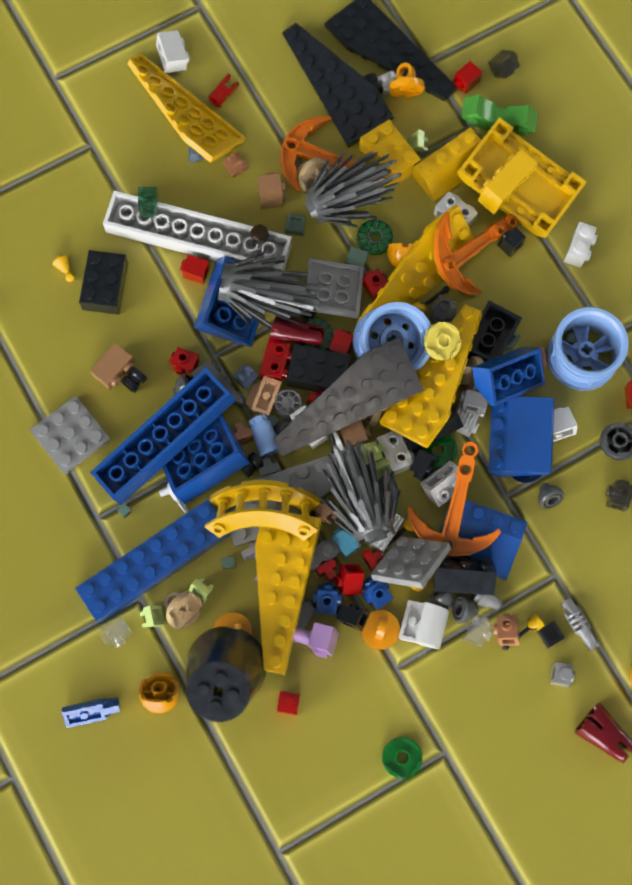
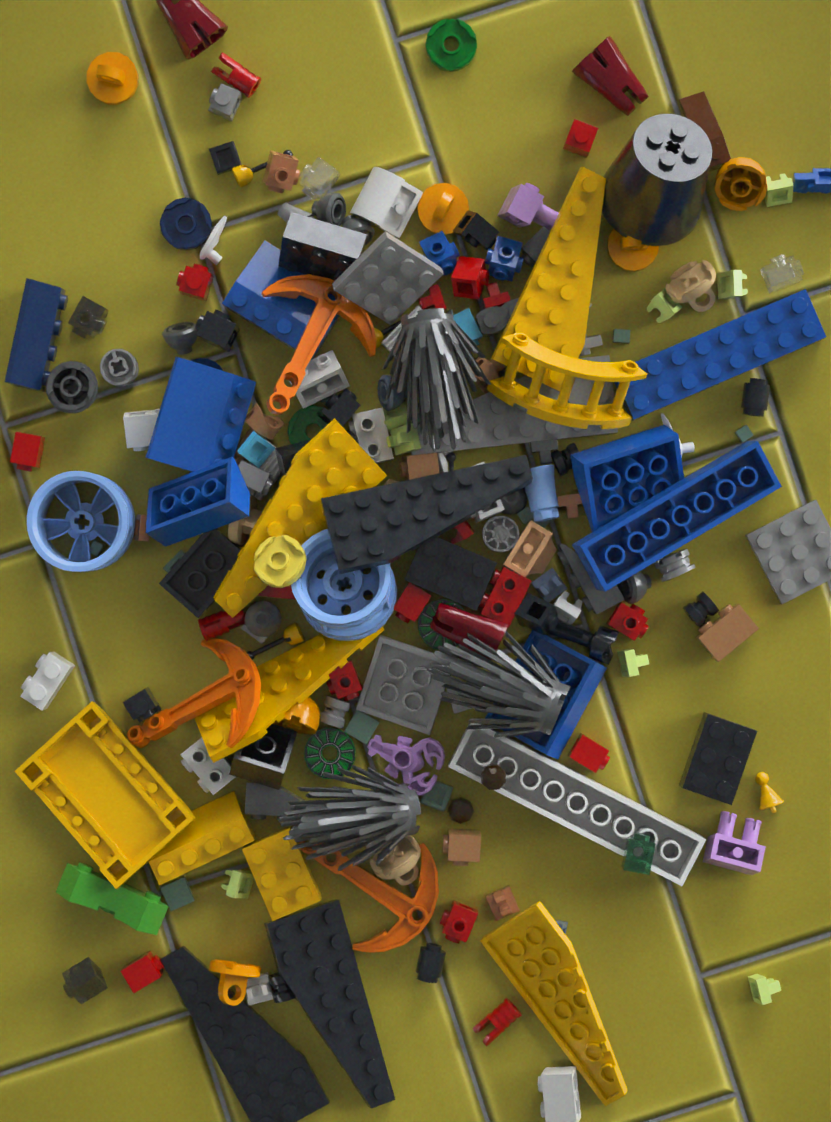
camera: 165 degrees left, 15 degrees up
yellow brick [478,149,538,215] -> none
light grey hinge [561,598,600,651] -> none
none -> light grey wheel [100,349,139,387]
none -> dark blue tile [160,197,212,251]
none -> sand green tile [160,876,195,911]
none -> red brick [176,263,214,301]
none -> black brick [195,309,240,352]
none -> red hinge [198,609,246,641]
none -> white bar [200,216,227,265]
none -> red hinge [211,52,261,98]
none -> black brick [229,724,298,790]
none -> medium nougat piece [234,403,285,466]
none -> medium azure tile [237,431,275,468]
none -> dark grey slope [245,781,304,820]
none -> light grey wheel [320,695,351,728]
none -> lavender animal [367,735,445,796]
none -> black brick [416,943,446,983]
none -> red brick [439,900,478,944]
none -> dark brown tile [448,797,474,824]
none -> black brick [514,593,559,635]
none -> black piece [546,621,619,665]
none -> white tile [553,591,583,625]
none -> dark red piece [572,36,649,116]
none -> yellowish green tile [617,649,649,677]
none -> light grey wheel [654,548,696,582]
none -> reddish brown slope [679,91,731,172]
none -> lavender brick [703,811,766,875]
none -> black brick [741,378,770,417]
none -> yellowish green tile [748,974,781,1005]
none -> yellowish green tile [764,173,793,207]

